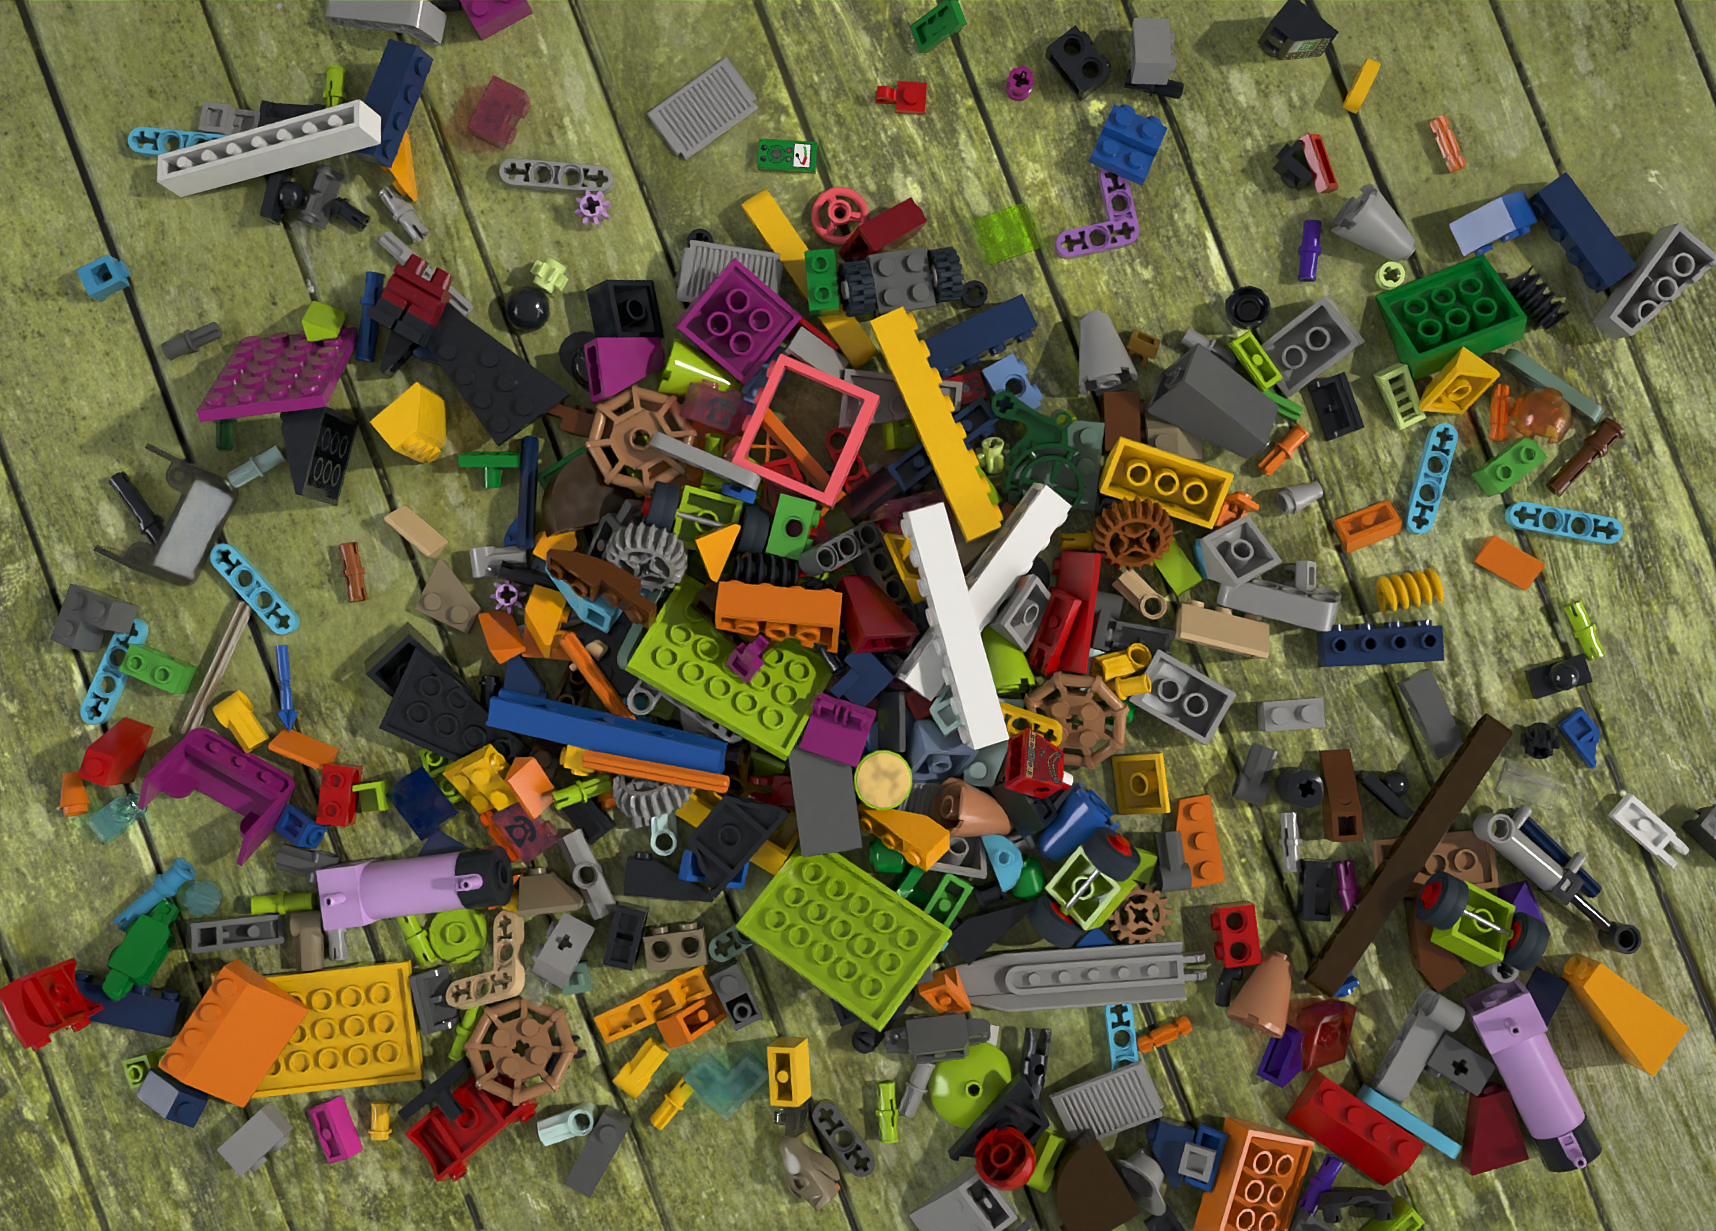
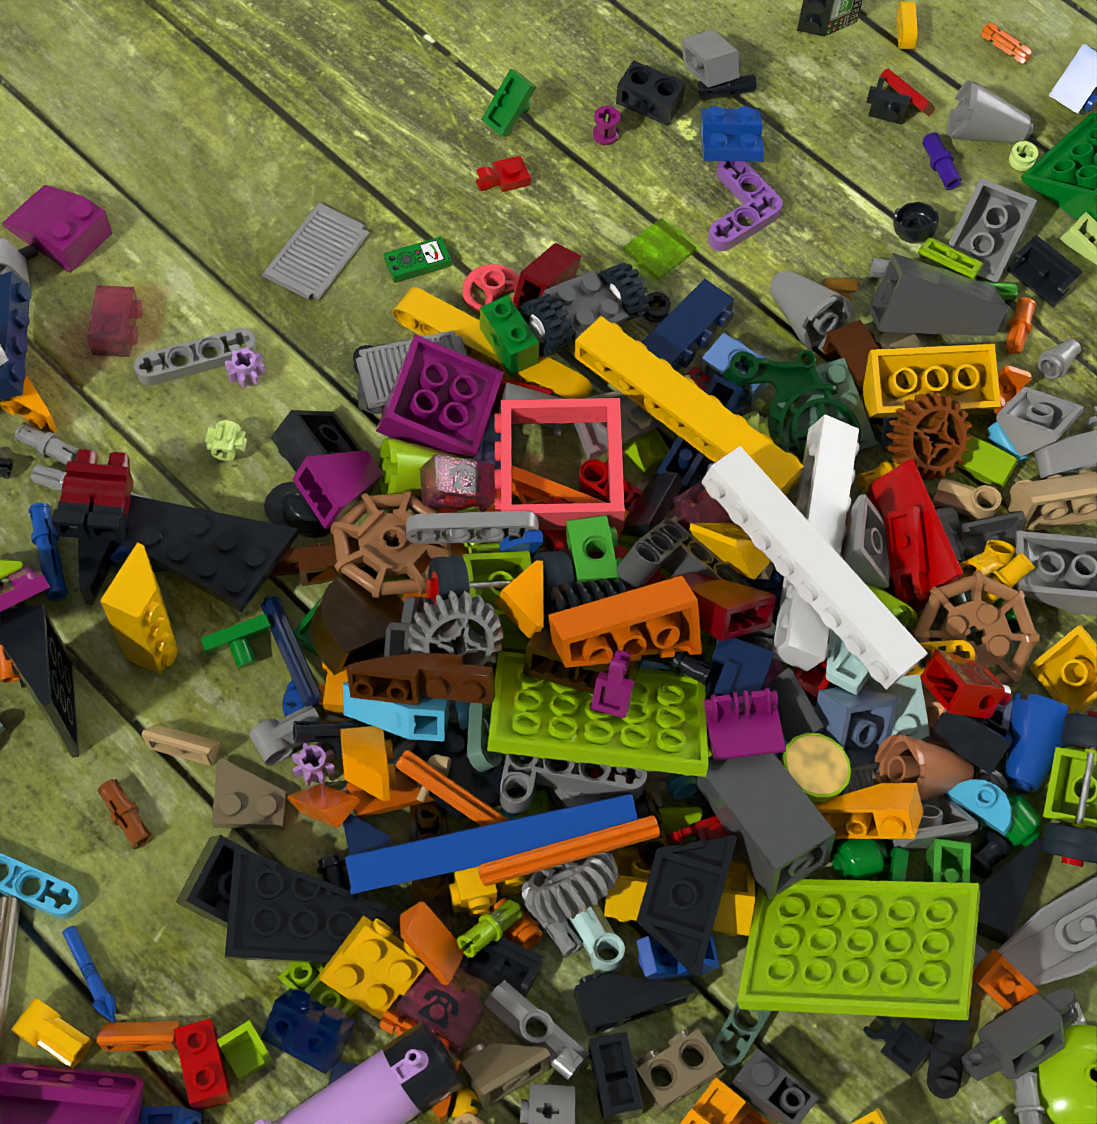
camera: 30 degrees left, 25 degrees down
black hair [505,286,550,332] -> none

